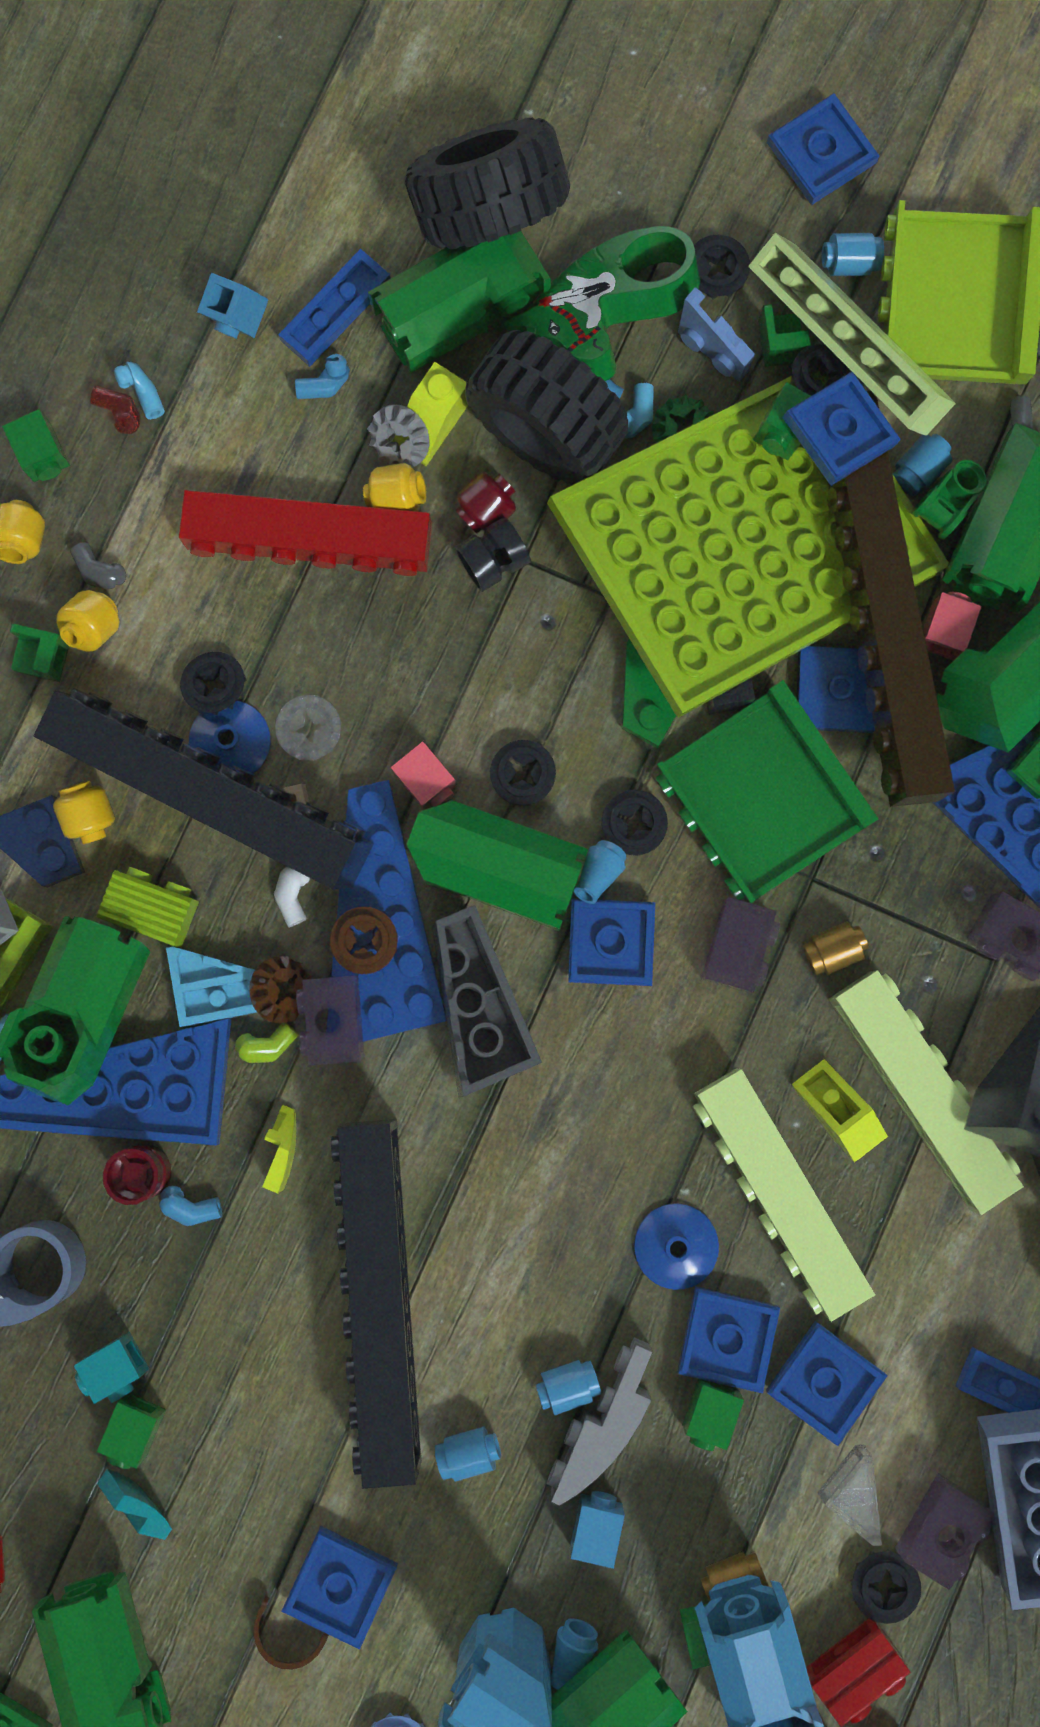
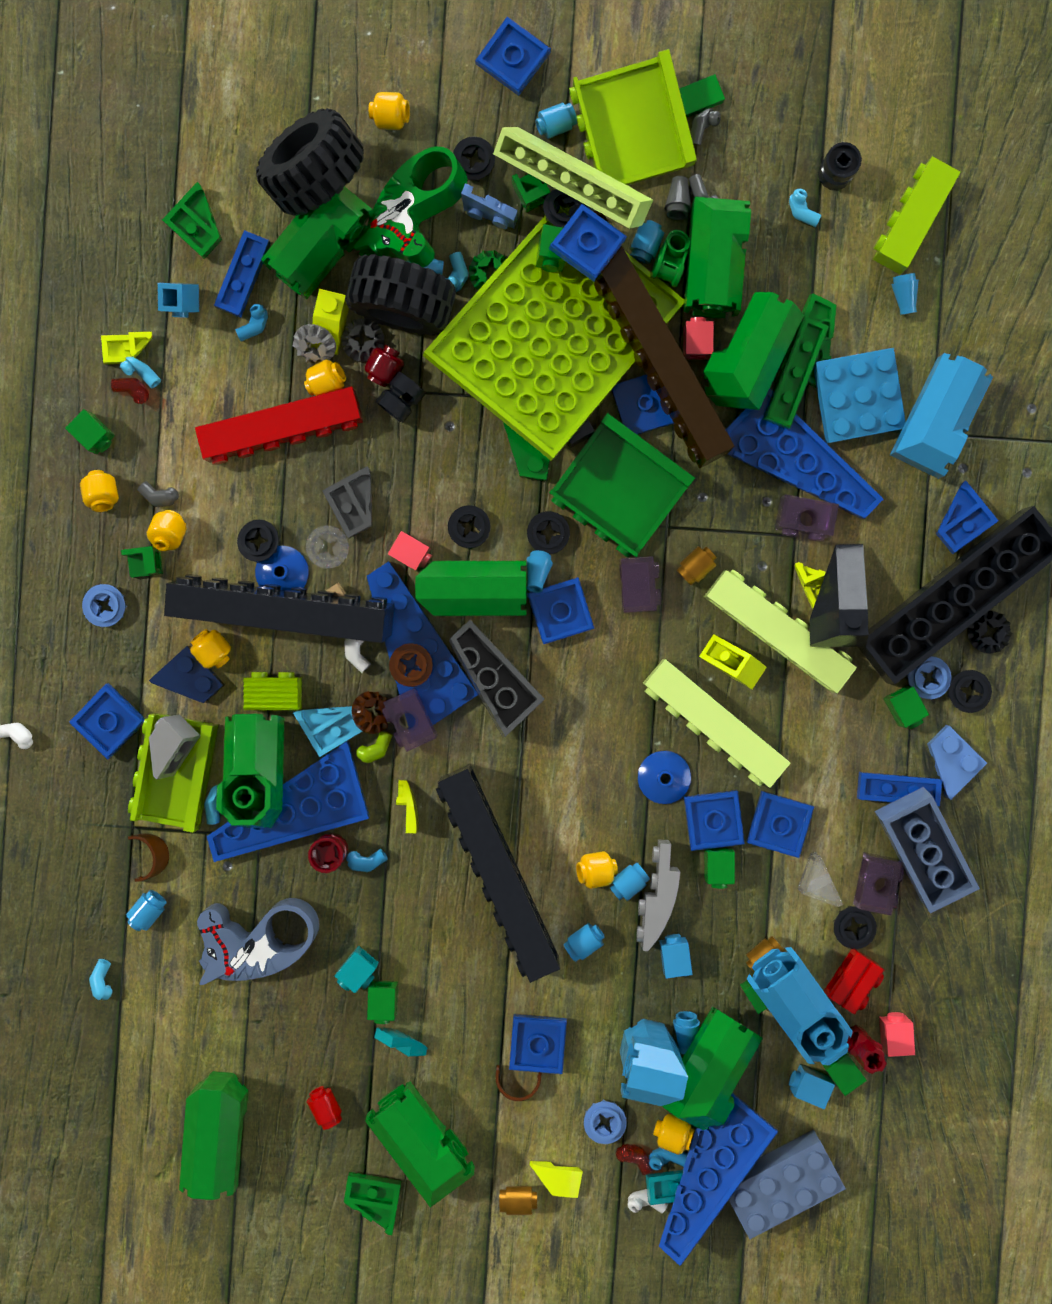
camera: 25 degrees left, 5 degrees up
none -> neon yellow slope [101,332,153,365]
none -> green wing [162,182,222,259]
none -> dark grey wing [322,466,373,539]
none -> dark grey gear [341,318,384,362]
none -> yellow head [368,92,410,130]
none -> yellow head [576,851,618,889]
none -> dark grey cone [664,176,691,220]
none -> neon yellow slope [794,562,826,609]

